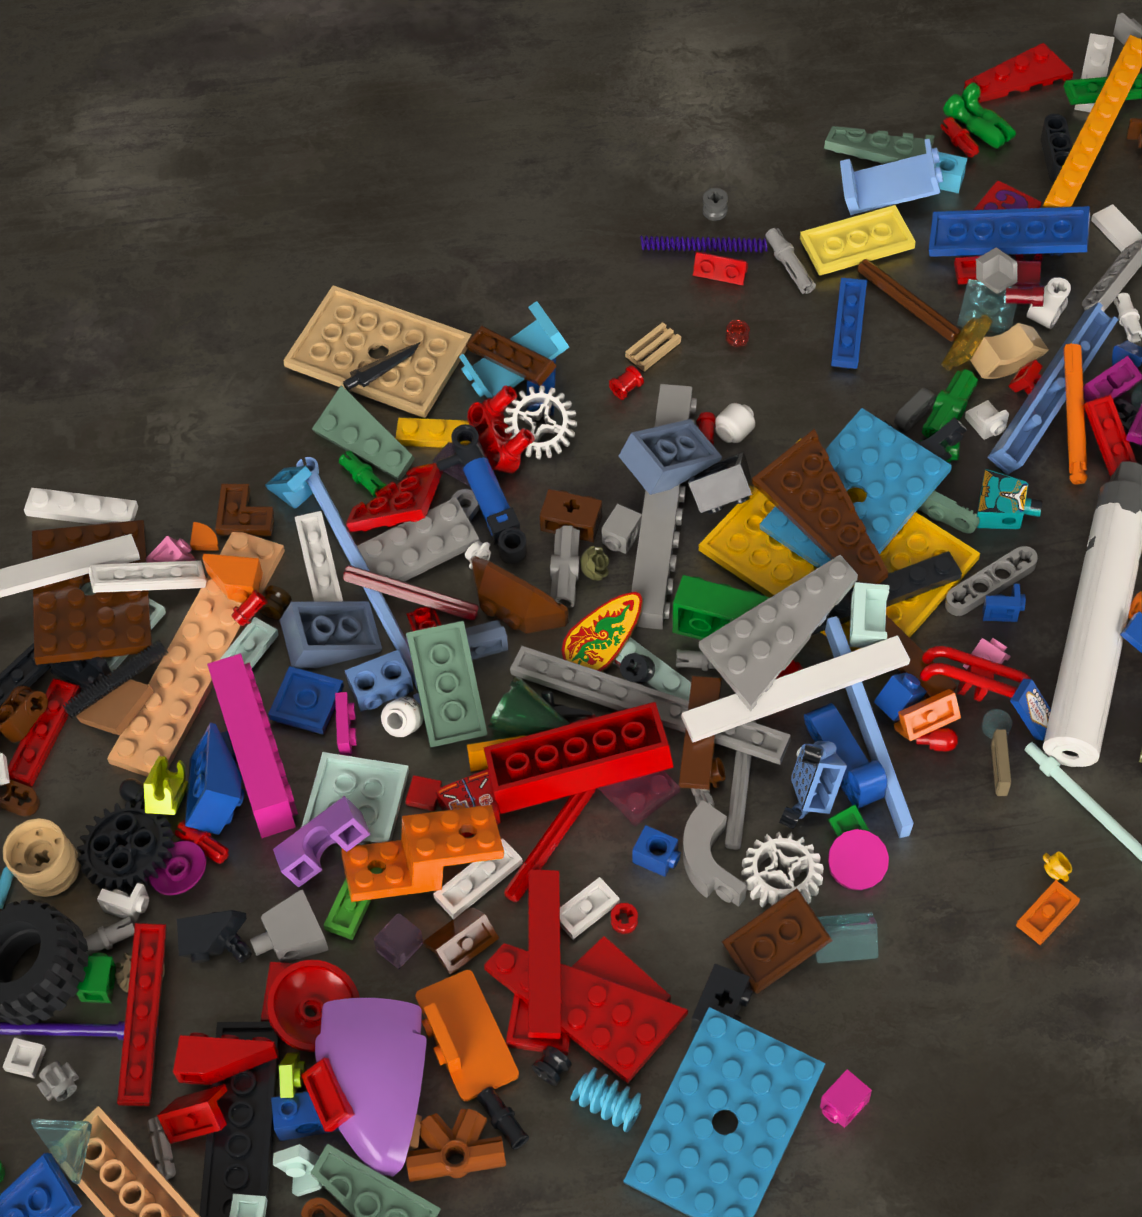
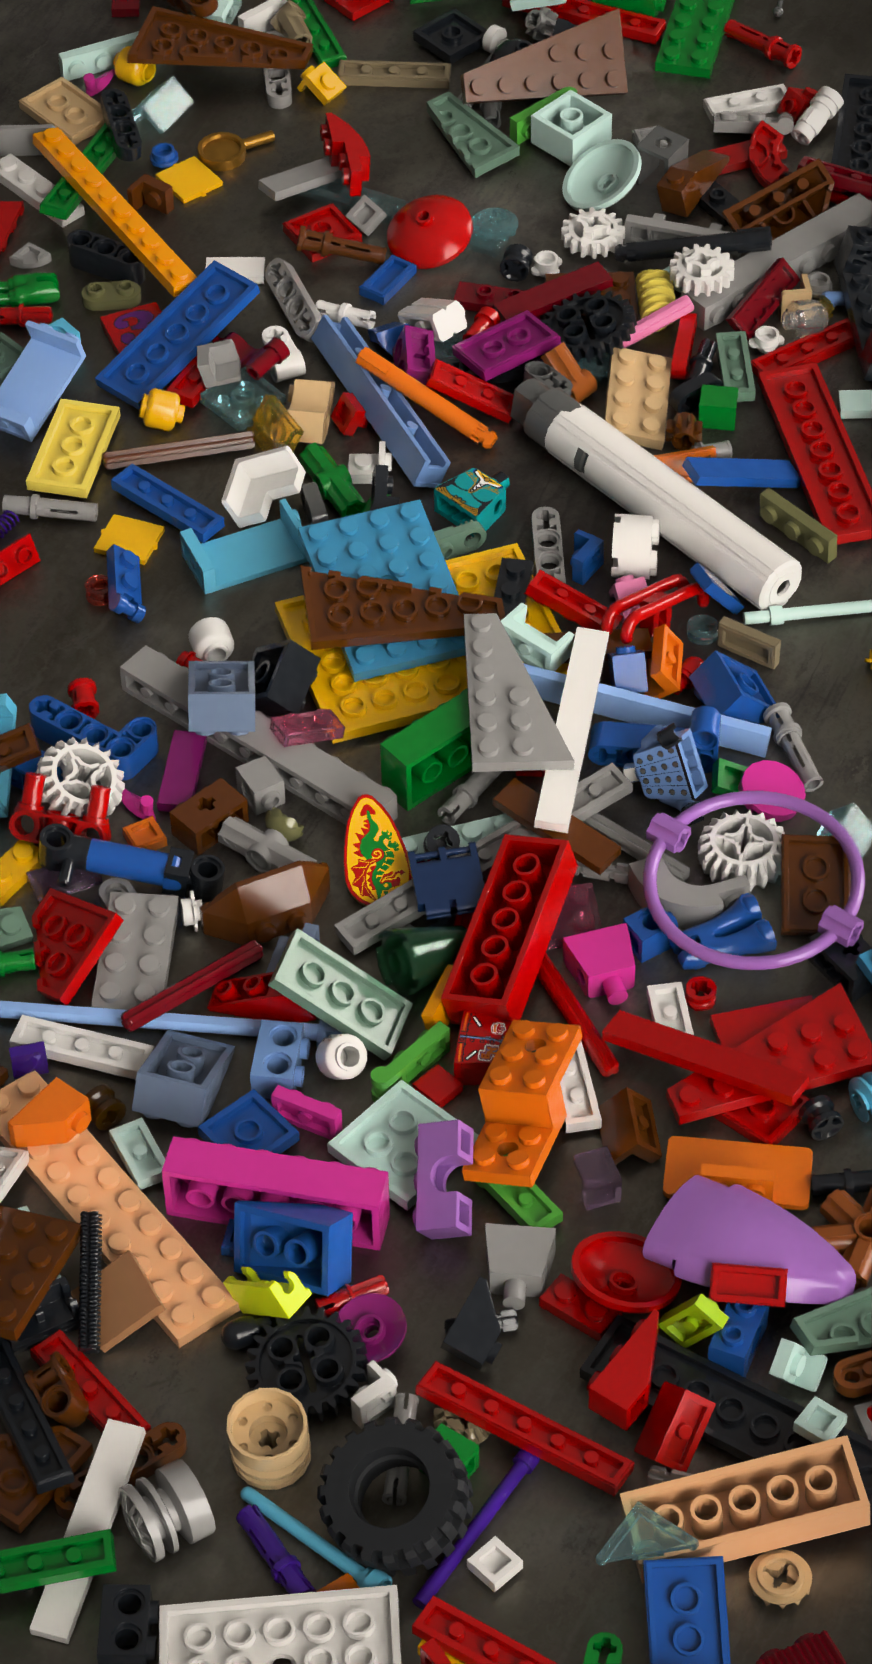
camera: 60 degrees left, 10 degrees down
light grey gear [37,1061,79,1102] -> none
red pin [231,590,268,626] -> none
tan tile [625,322,681,372] -> none
none -> light grey tile [9,242,52,269]
none -> dark purple tile [9,1041,49,1079]
none -> blue beam [29,695,159,781]
none -> olive plate [81,280,141,311]
none -> yellow piece [94,514,165,565]
none -> blue plate [106,544,146,623]
none -> dark pink bar [121,788,156,820]
none -> orange tile [122,816,168,851]
none -> yellow head [139,388,185,432]
none -> magenta tile [157,730,207,812]
none -> medium azure panel [180,499,308,595]
none -> white panel [221,446,306,528]
none -> clear pink plate [269,709,345,747]
none -> bright green plate [371,1021,450,1103]
none -> dark blue plate [407,842,485,920]
none -> red plate [524,570,624,630]
none -> dark pink torso [563,923,635,1005]
none -> white brick [611,514,660,579]
none -> medium lavender piece [643,791,865,970]
none -> blue piece [668,892,777,970]
none -> blue slope [689,650,780,724]
none -> light grey pin [763,702,824,792]

